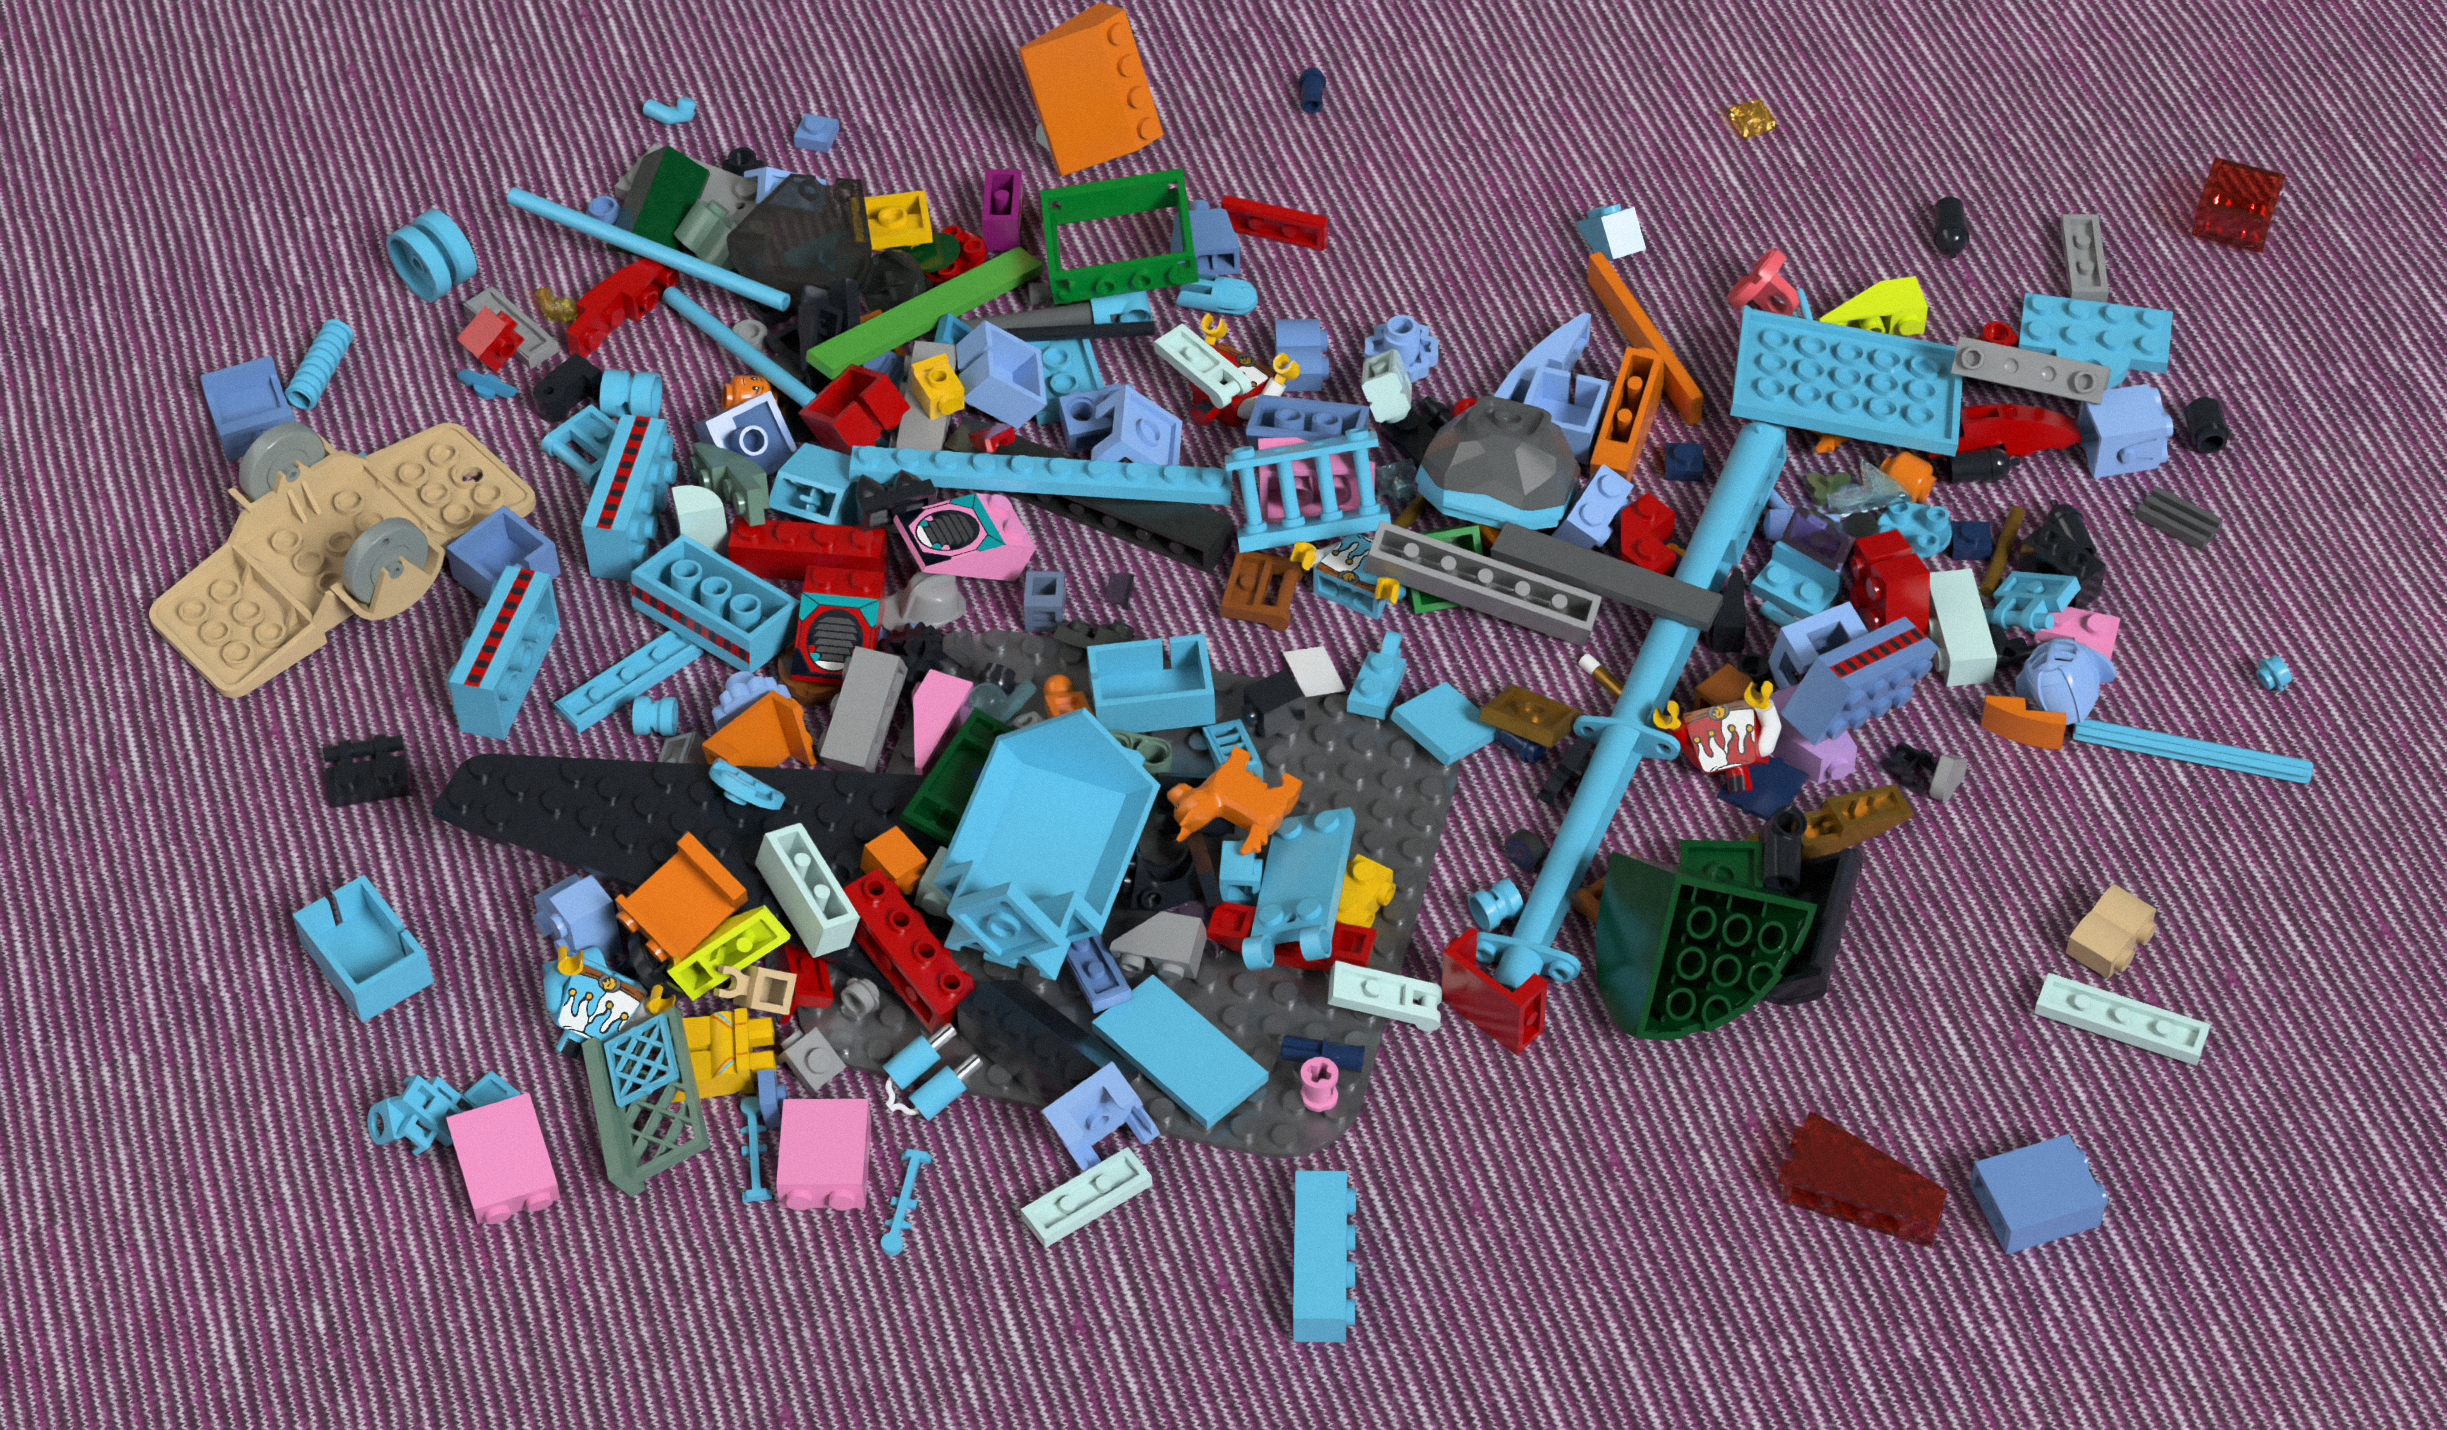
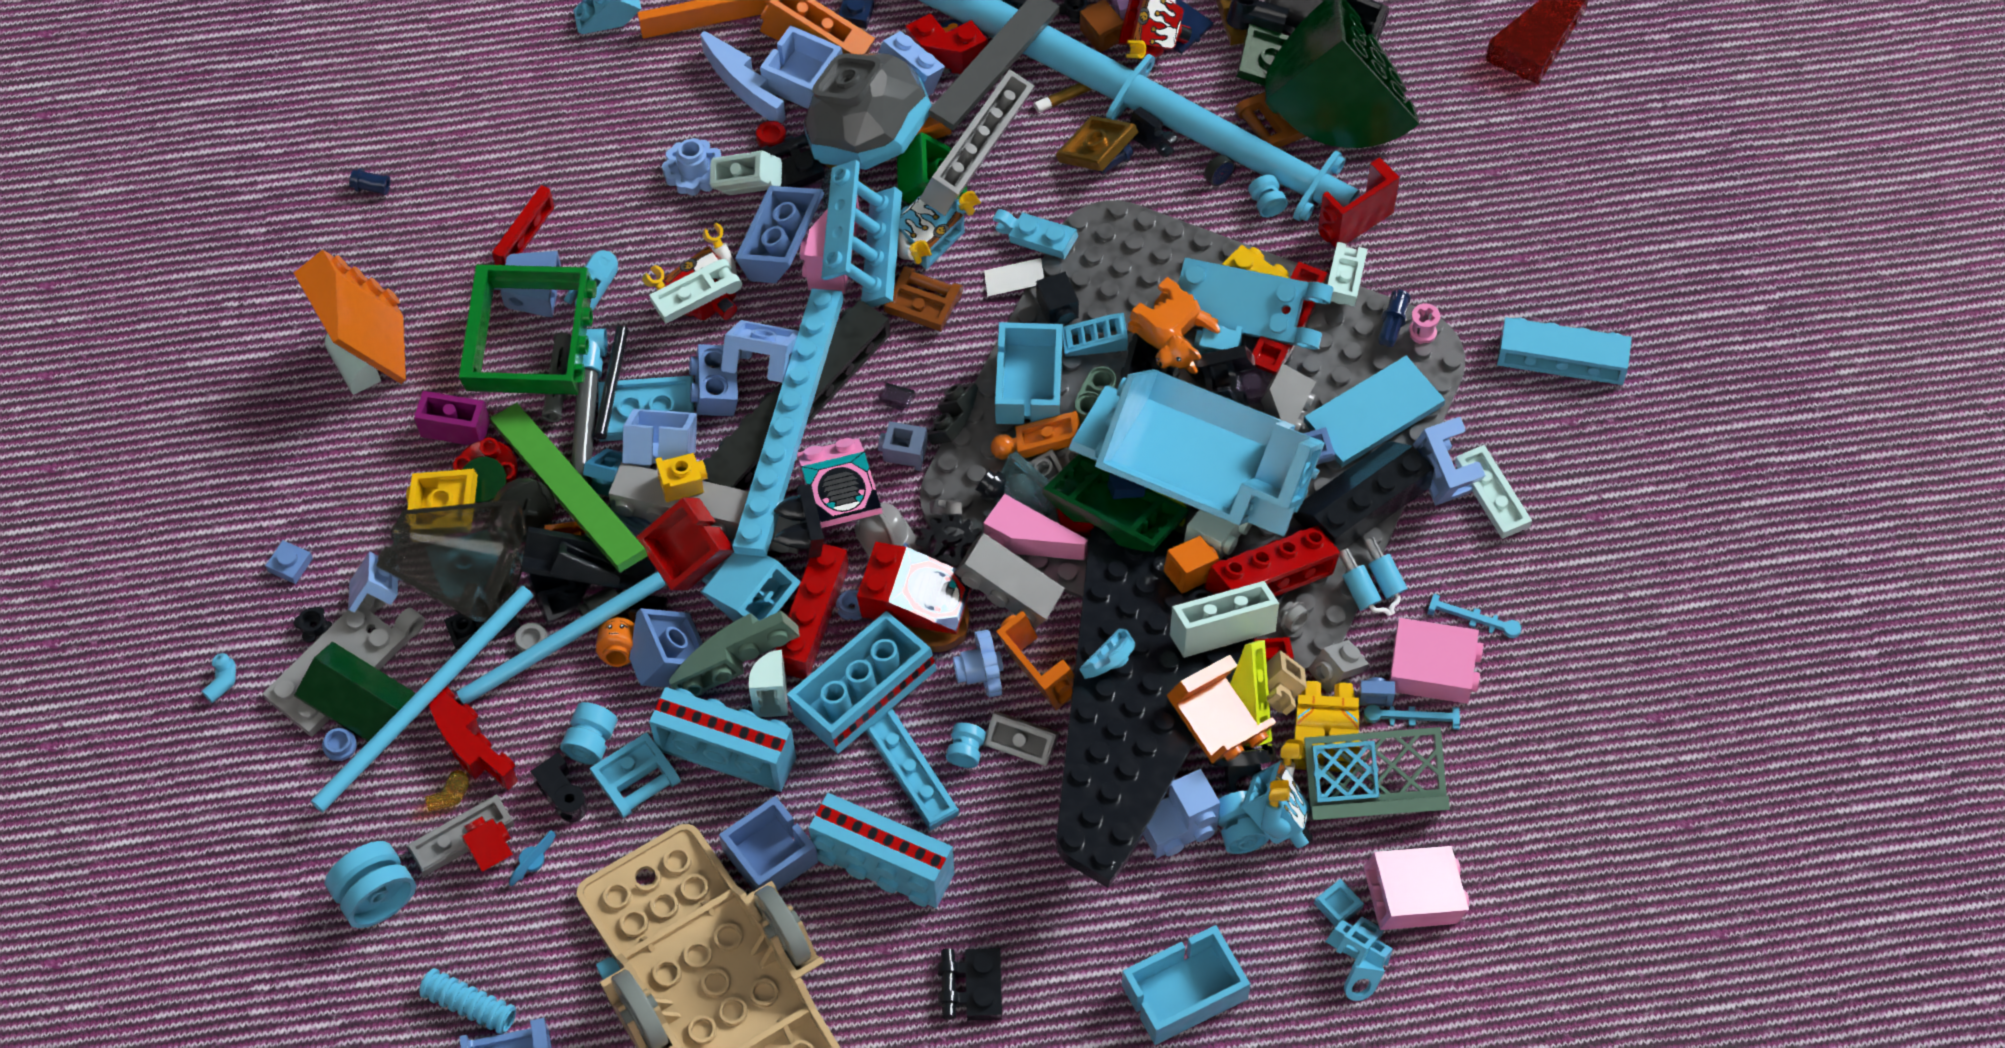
camera: 80 degrees left, 10 degrees up
sand green brick [674,199,756,271] -> none
red tile [968,423,1016,454] -> none
medium blue brick [1275,319,1329,392] -> none
medium azure tile [1390,682,1498,766] -> none

